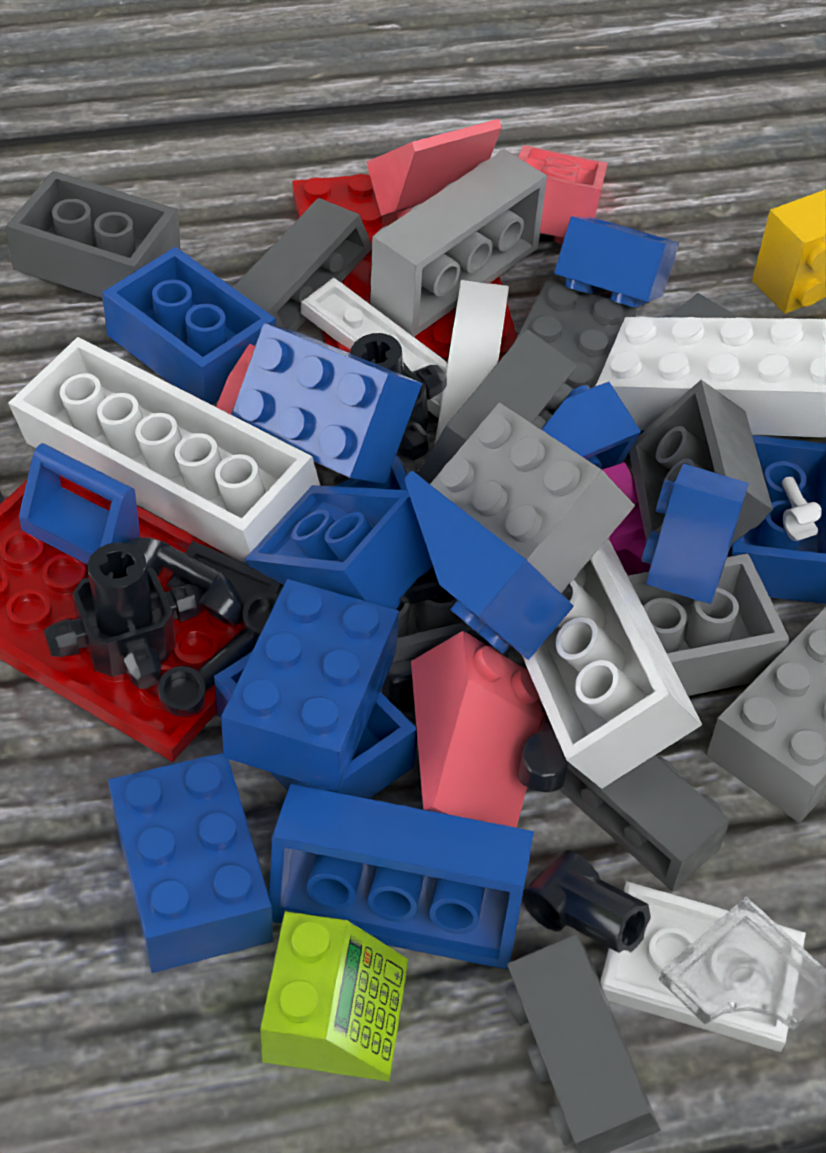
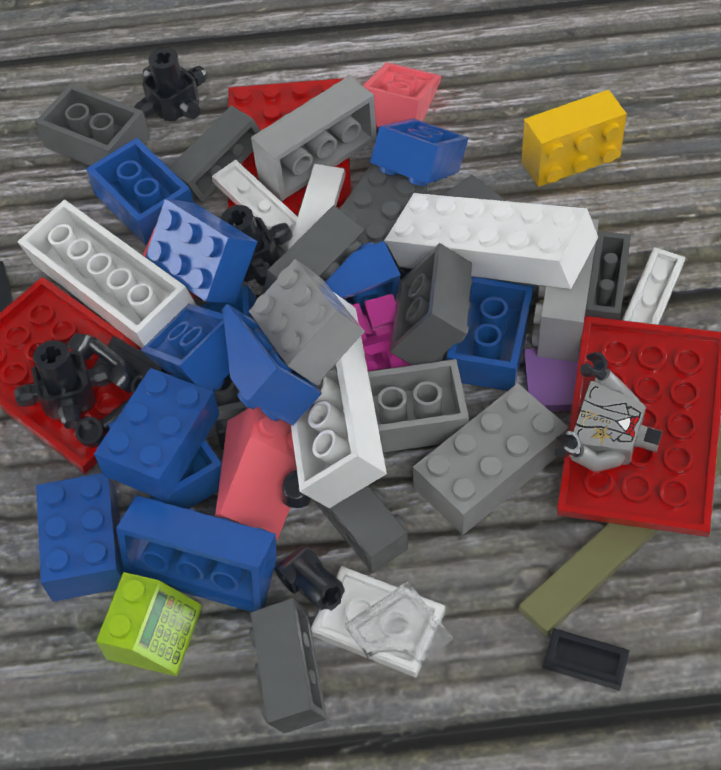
camera: 15 degrees right, 5 degrees up
blue tile [19,443,140,564] -> none
coral slope [366,119,502,219] -> none
blue brick [642,464,749,604] -> none
white hand [782,477,821,541] -> none
none -> black piece [134,48,207,121]

